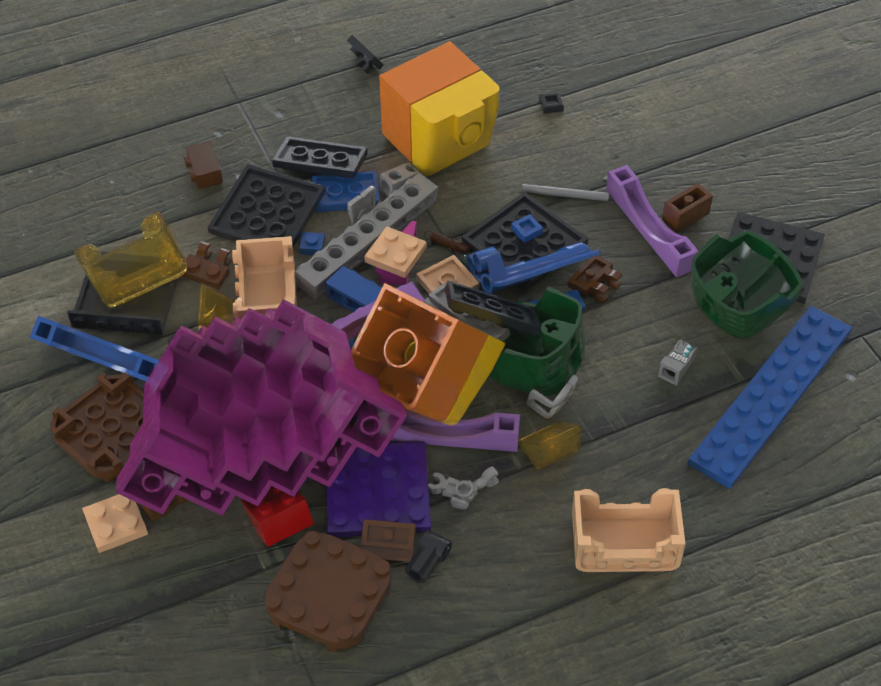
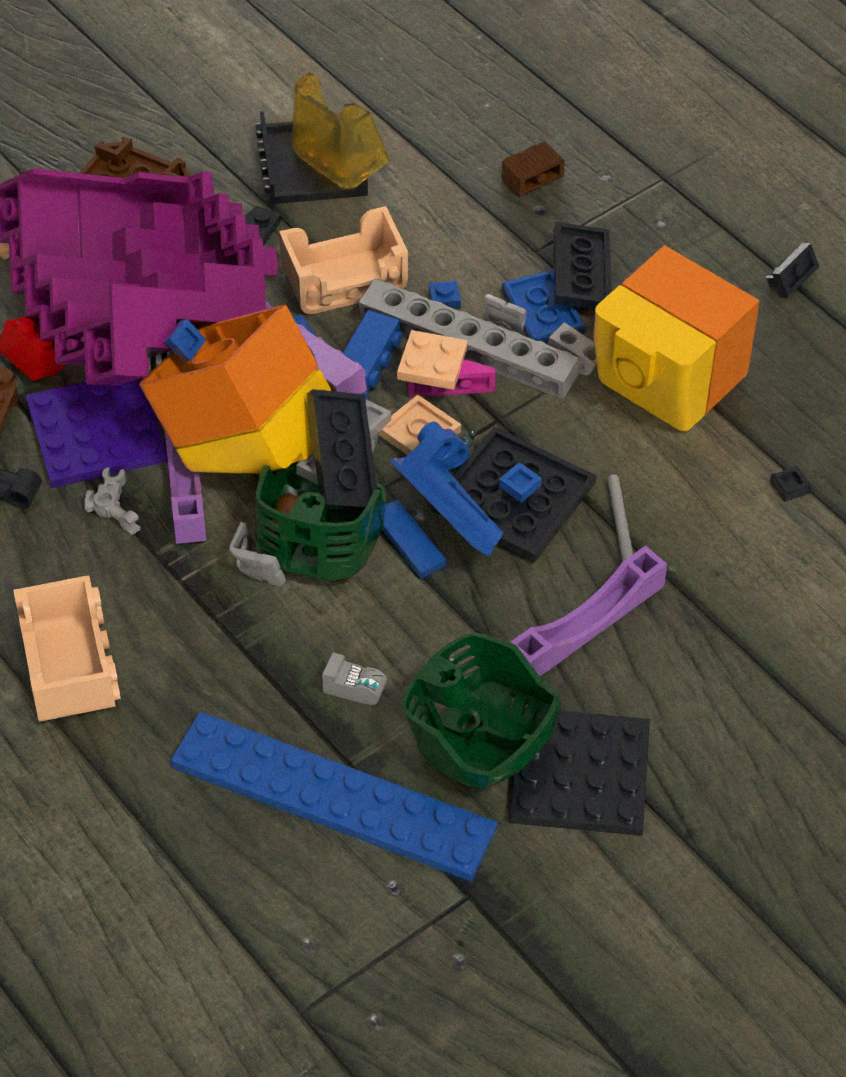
camera: 75 degrees right, 0 degrees up
blue arch [29,316,159,381] -> none
reddish brown plate [178,241,232,289] -> none
clear yellow slope [197,284,238,329] -> none
black plate [207,164,326,247] -> none
reddish brown plate [361,519,416,562] -> none
reddish brown piece [424,230,472,255] -> none
clear yellow slope [518,421,582,470] -> none
reddish brown plate [568,256,622,303] -> none
reddish brown brick [662,183,713,233] -> none
none -> blue plate [164,318,206,362]

